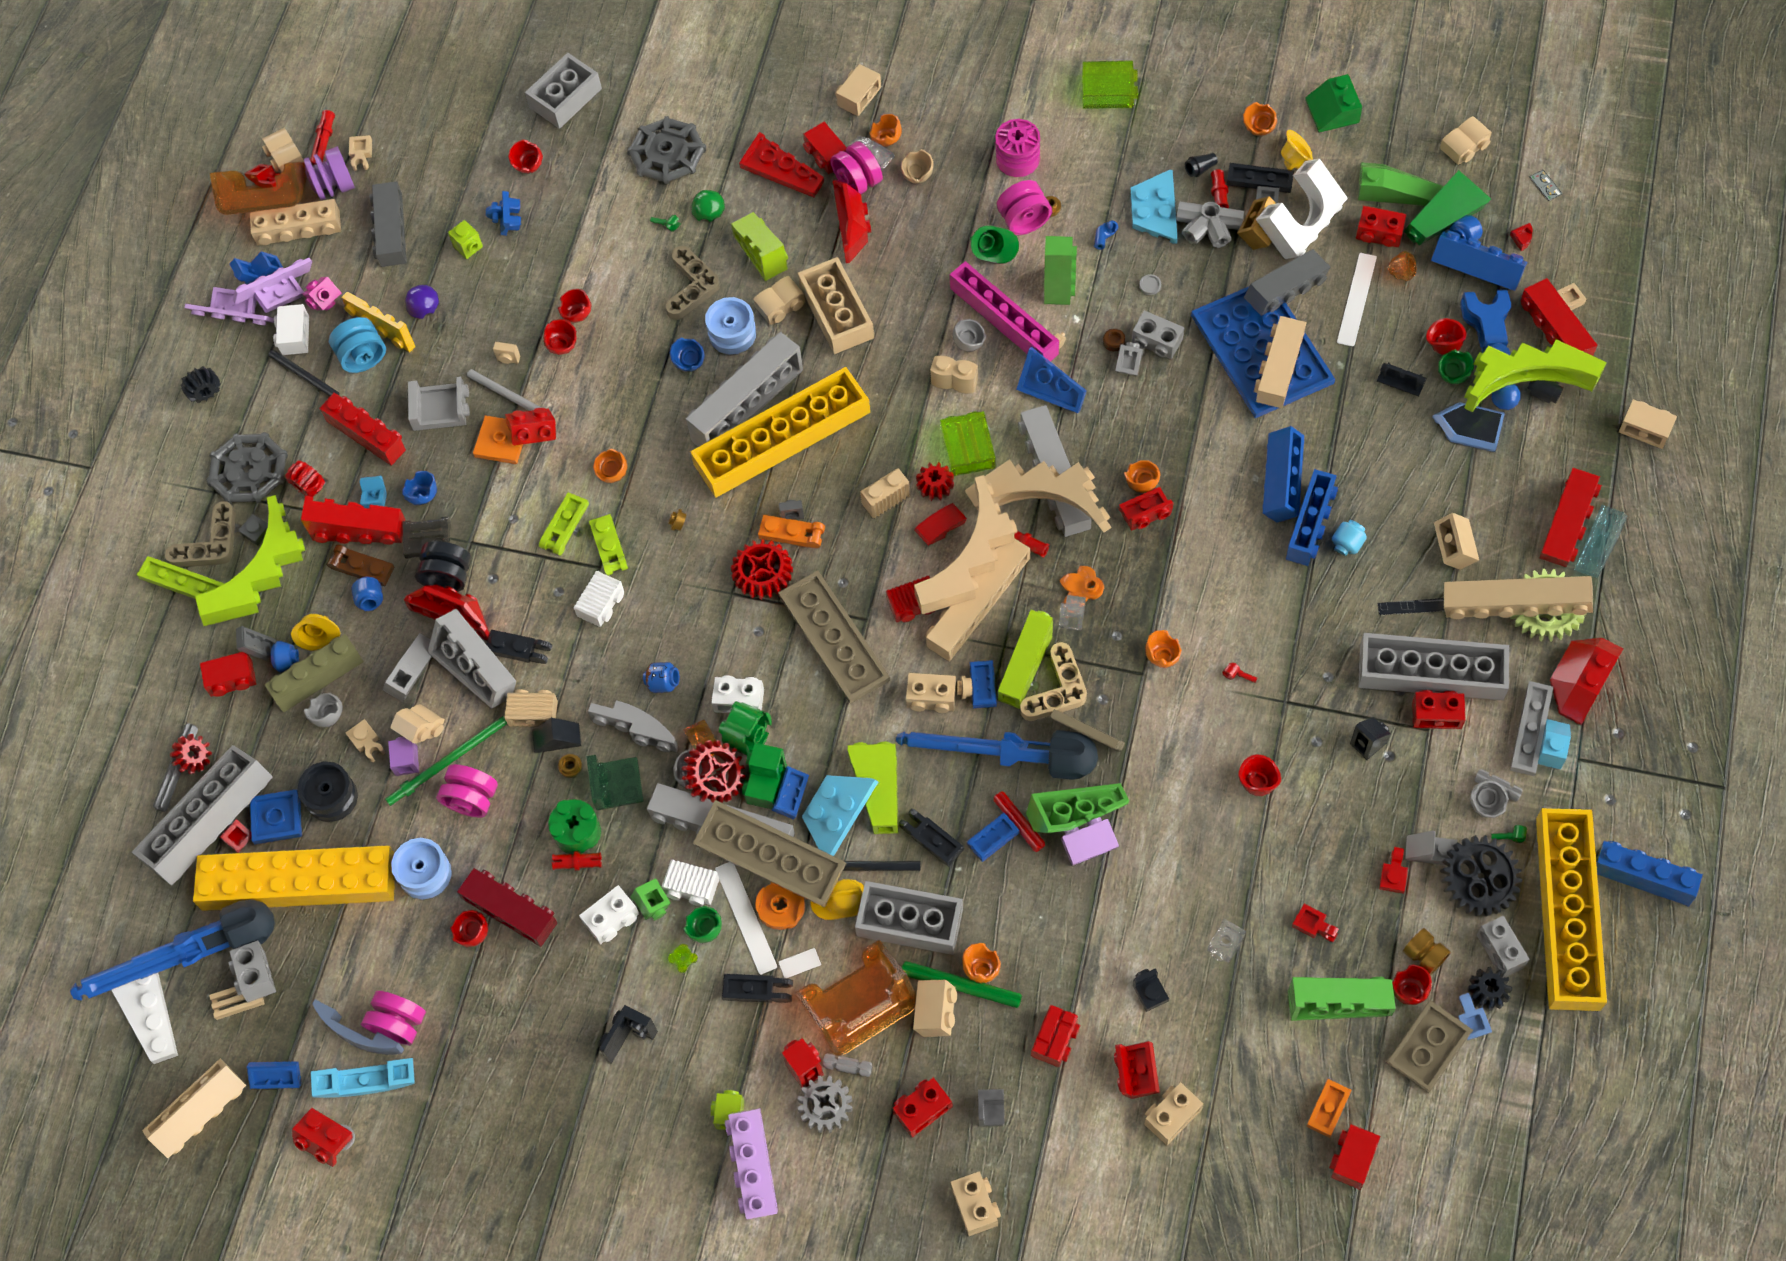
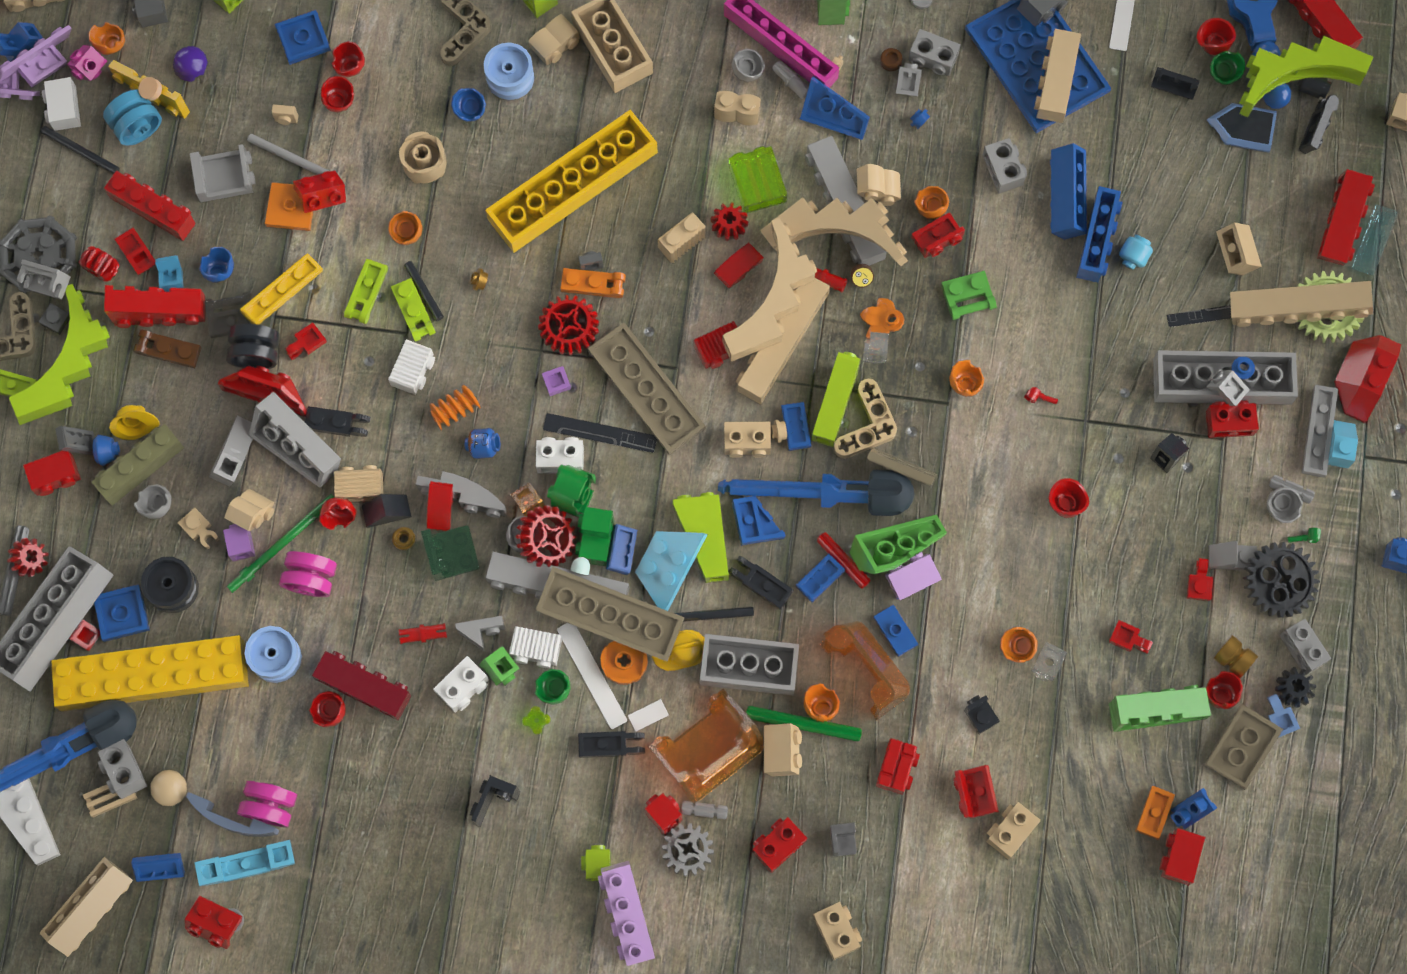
camera: 10 degrees left, 10 degrees up
blue head [351,577,383,611] -> none
green brick [548,799,601,854] -> none
light grey brick [686,332,803,447] -> none
yellow brick [1536,808,1607,1011] -> none
none -> light grey hinge [17,259,71,300]
none -> orange hair [88,22,125,55]
none -> red slope [115,227,156,276]
none -> light nougat tile [138,77,162,101]
none -> tan hair [150,770,187,806]
none -> yellow tile [240,253,323,325]
none -> blue plate [275,10,331,65]
none -> red plate [285,322,327,360]
none -> red hair [319,497,356,530]
none -> tan brick [399,132,447,184]
none -> black bar [404,261,444,321]
none -> red slope [427,481,453,531]
none -> orange piece [430,385,481,431]
none -> light grey slope [455,616,505,651]
none -> medium lavender plate [542,366,571,396]
none -> black sticker [543,413,657,453]
none -> light aqua hinge [570,557,590,575]
none -> blue wing [732,496,785,546]
none -> light grey axle [772,61,809,100]
none -> clear orange windscreen [821,621,910,720]
none -> tile [851,264,874,288]
none -> tan brick [857,164,901,206]
none -> blue plate [873,605,918,657]
none -> blue plate [910,109,930,129]
none -> bright green plate [941,270,997,320]
none -> light grey brick [982,138,1027,194]
none -> orange hair [1000,627,1038,663]
none -> blue hips [1171,788,1217,830]
none -> light grey bracket [1207,370,1250,406]
none -> blue plate [1231,357,1255,380]
none -> black hinge [1299,94,1339,154]

